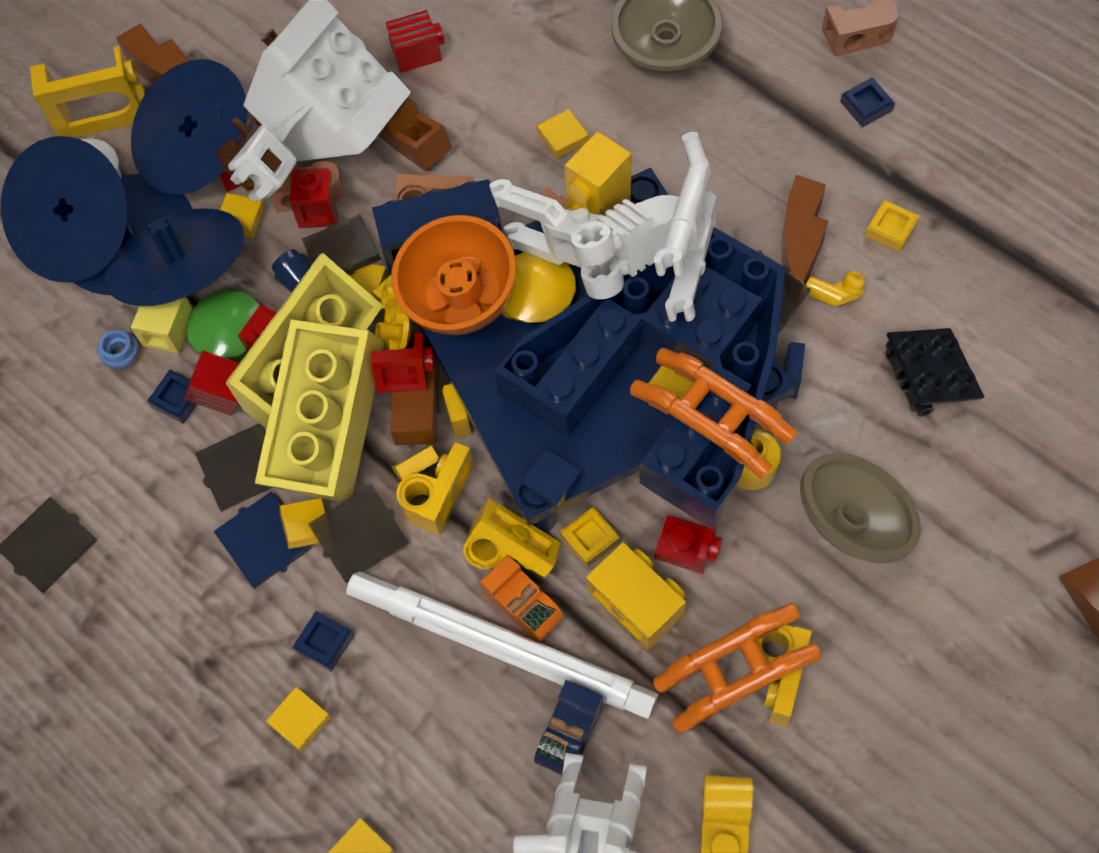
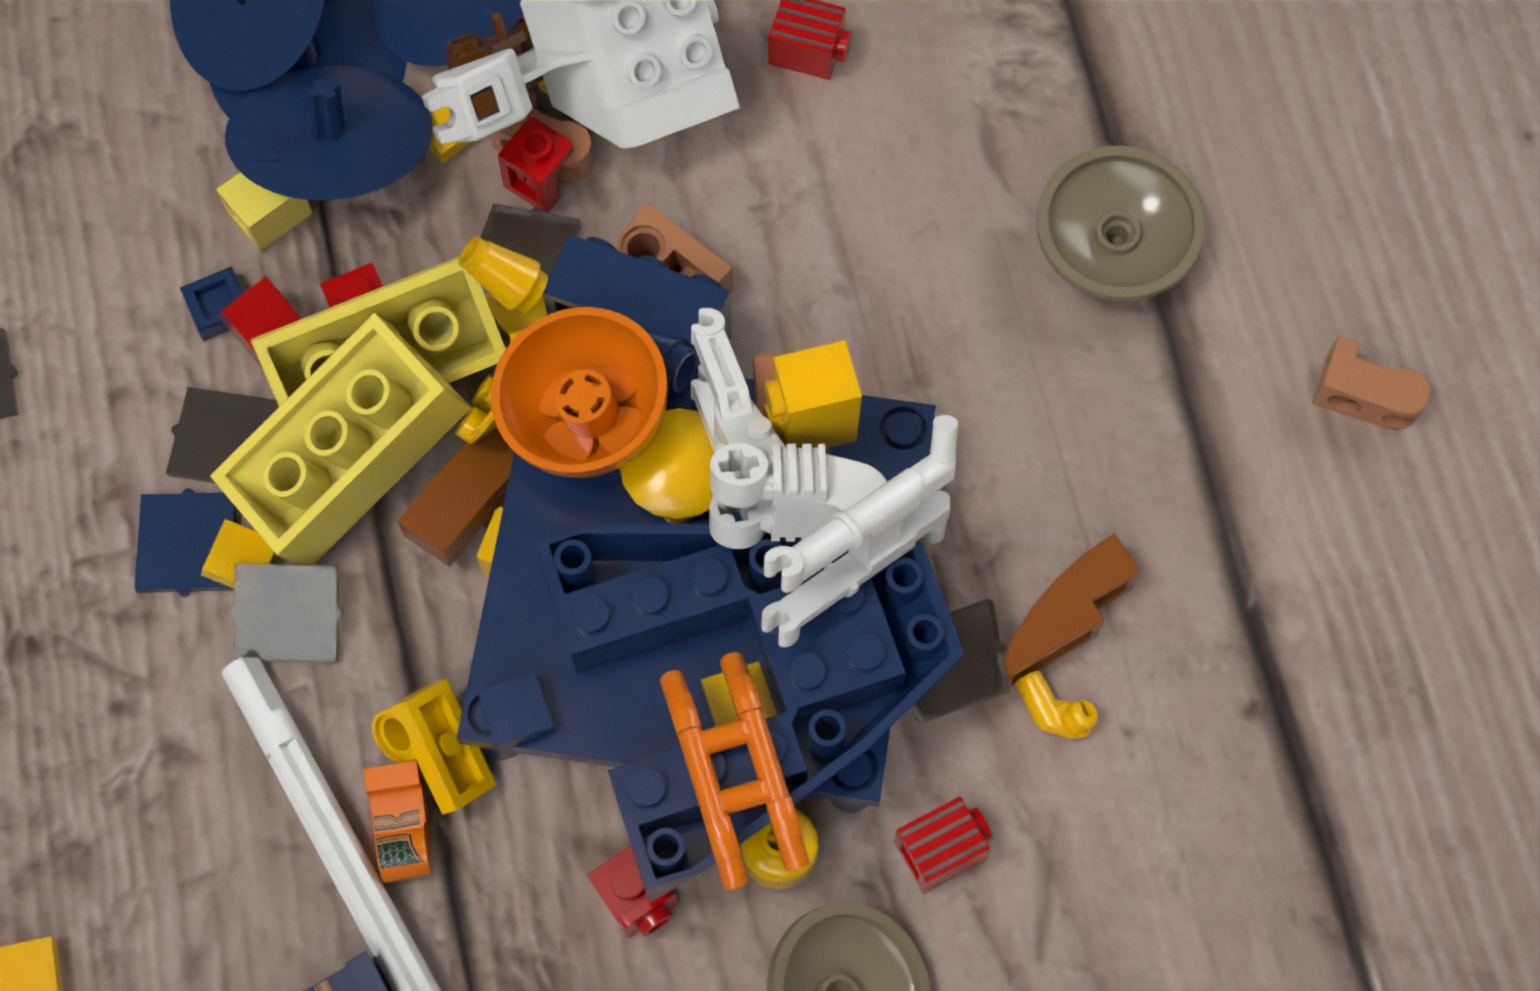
camera: 30 degrees right, 5 degrees up
medium blue plate [98,330,139,369] -> none
bright green dish [186,290,259,362] -> none
yellow tile [266,687,331,752] -> none
dark blue cone [272,249,311,293] -> none
dark blue tile [292,611,354,672] -> none
red bracket [371,333,435,393] -> none
dark orange slope [378,97,453,171] -> none
yellow tile [391,445,439,480] -> none
yellow plate [396,442,474,536] -> none
yellow tile [537,109,589,159] -> none
yellow tile [560,507,620,568] -> none
yellow brick [586,542,686,650] -> none
dark blue tile [784,342,805,399] -> none
dark blue tile [840,77,895,128] -> none
yellow tile [865,200,920,252] -> none
black hinge [885,328,985,417] -> none
none -> yellow cone [458,236,548,313]
none -> red brick [894,796,993,894]

